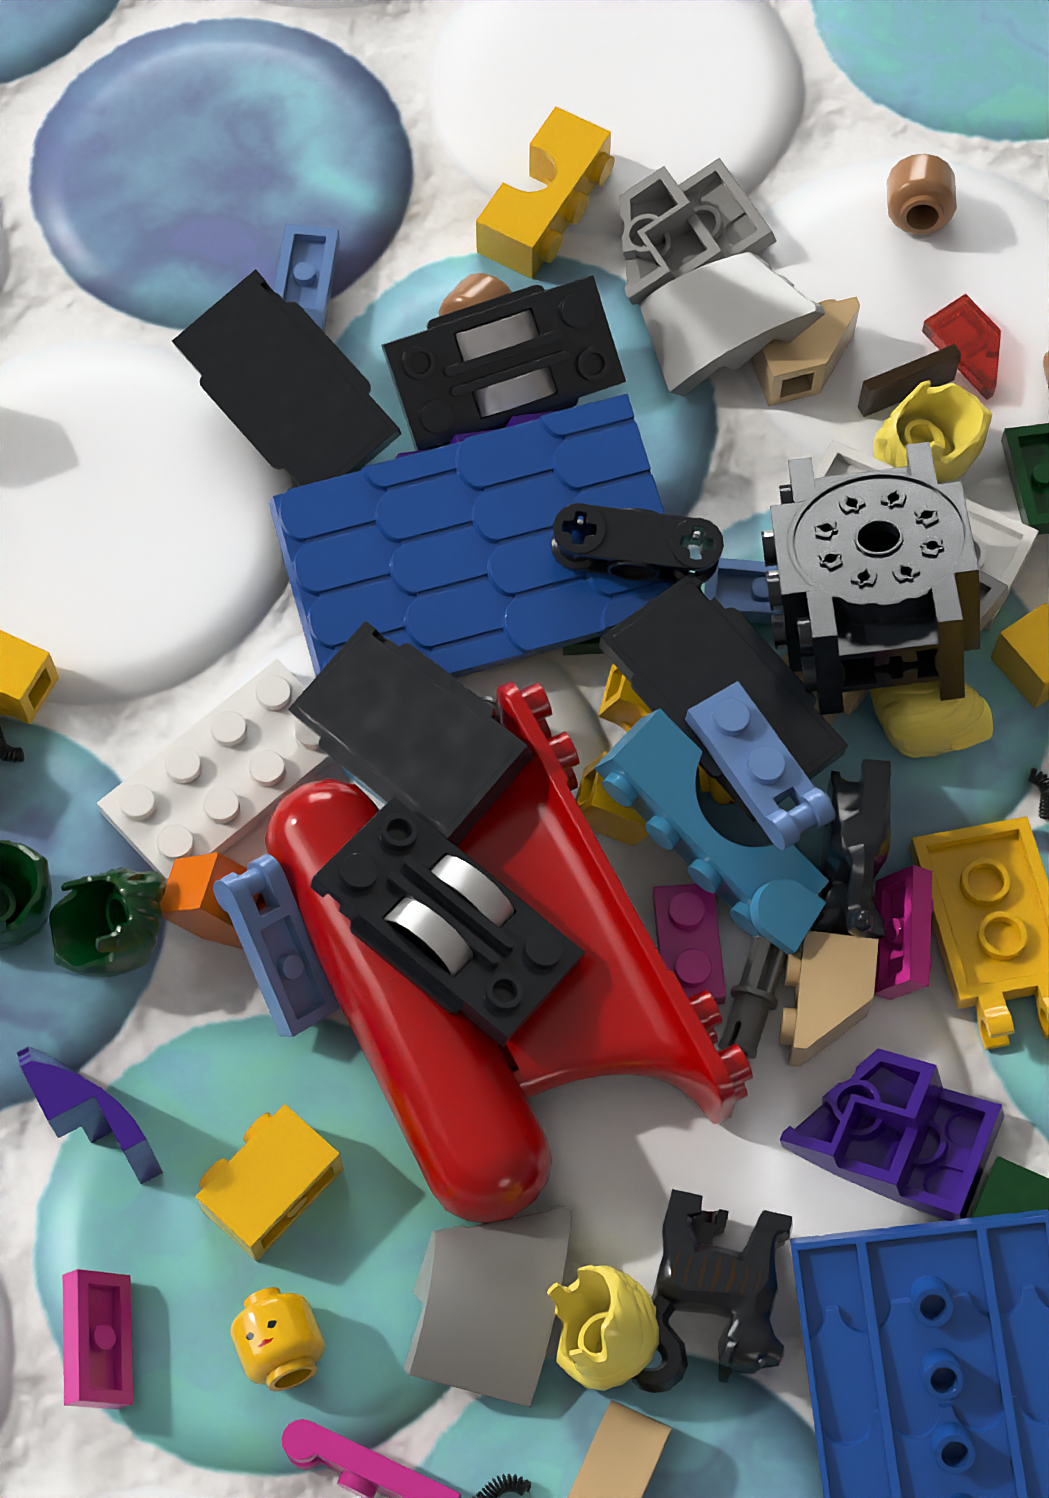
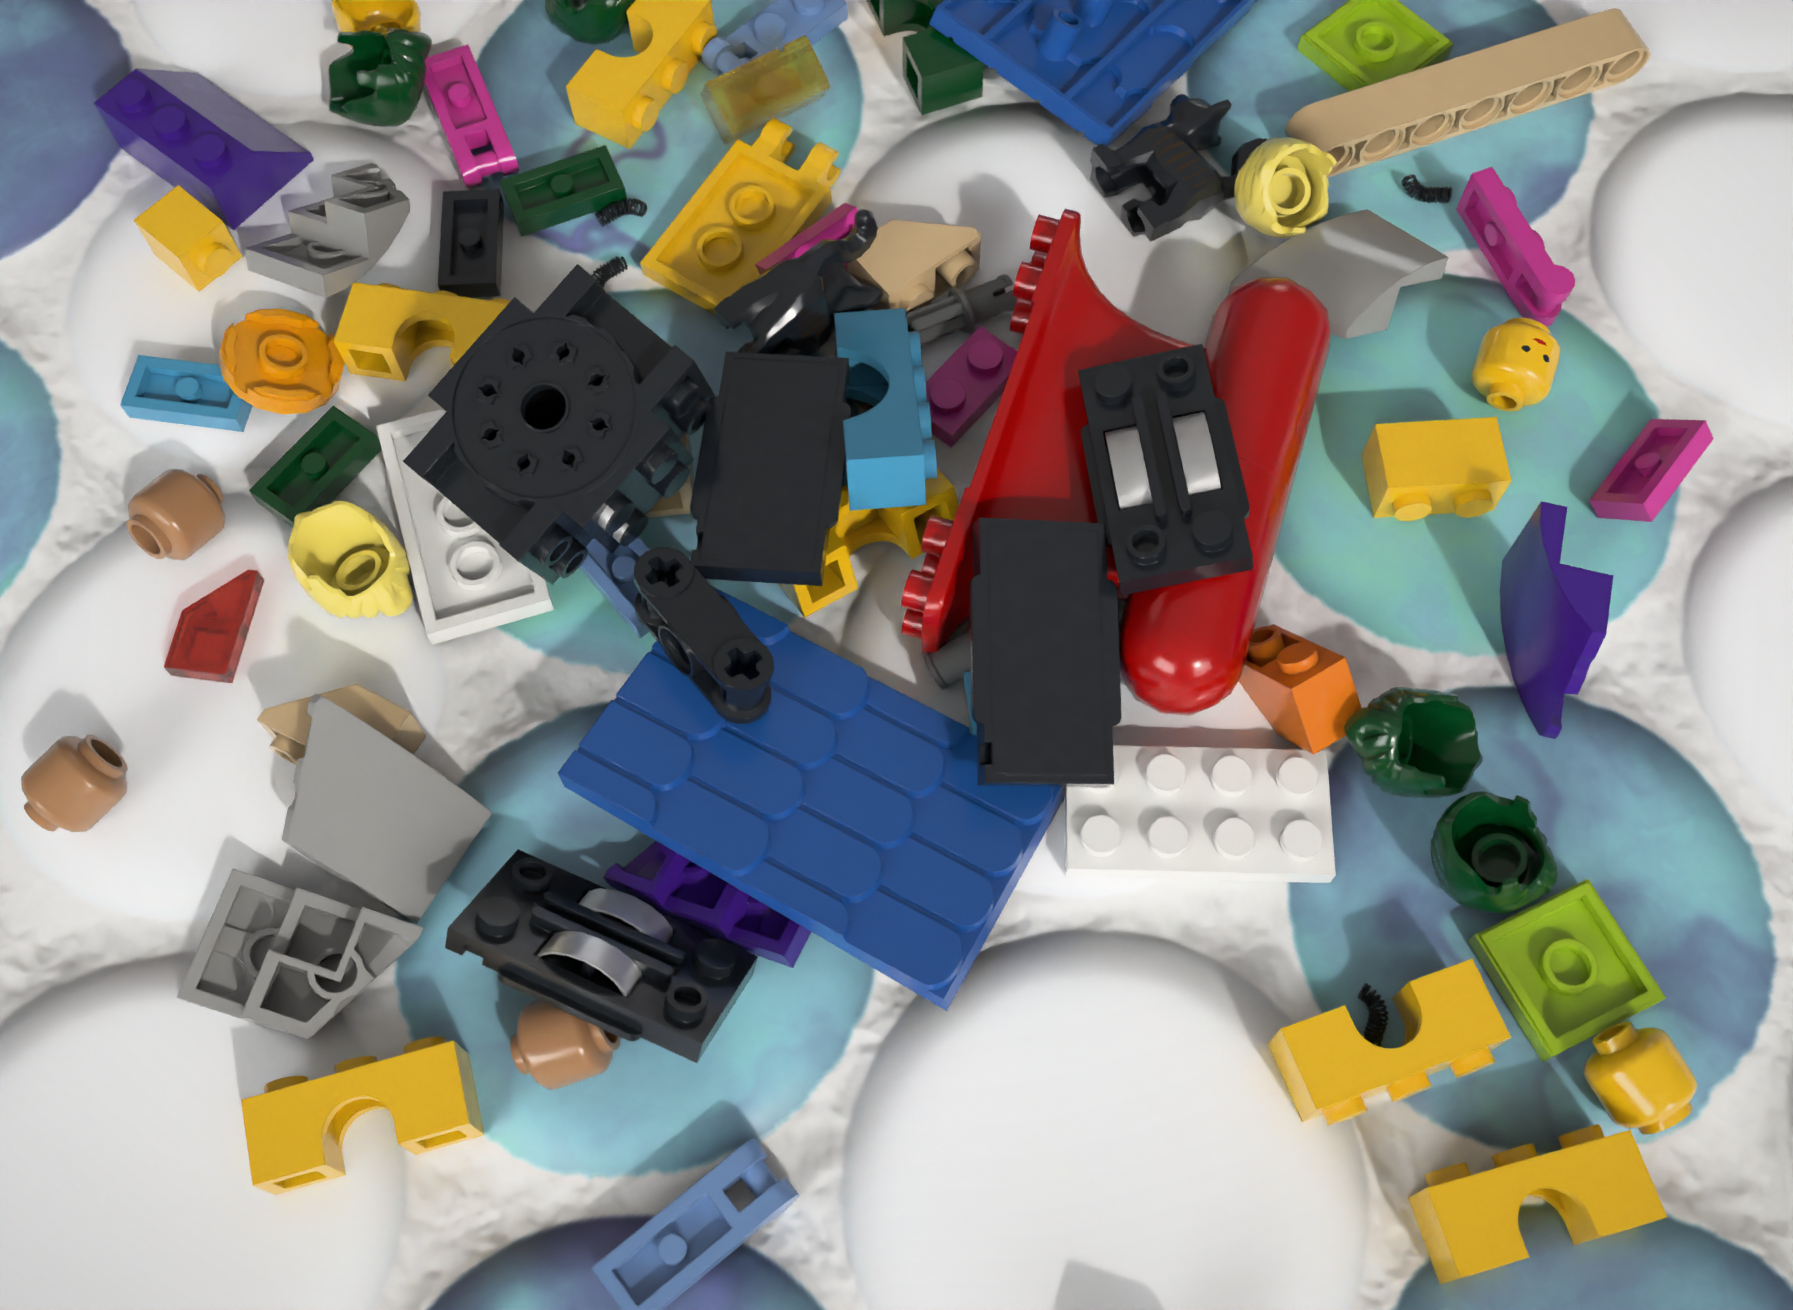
camera: 135 degrees left, 0 degrees up
black piece [172,269,402,486] -> none
medium blue plate [213,854,340,1037] -> none
medium blue plate [685,681,836,850] -> none
dark azure tile [750,879,826,954] -> none
dark purple slope [779,1048,1005,1221] -> none
dark brown piece [857,344,962,417] -> none

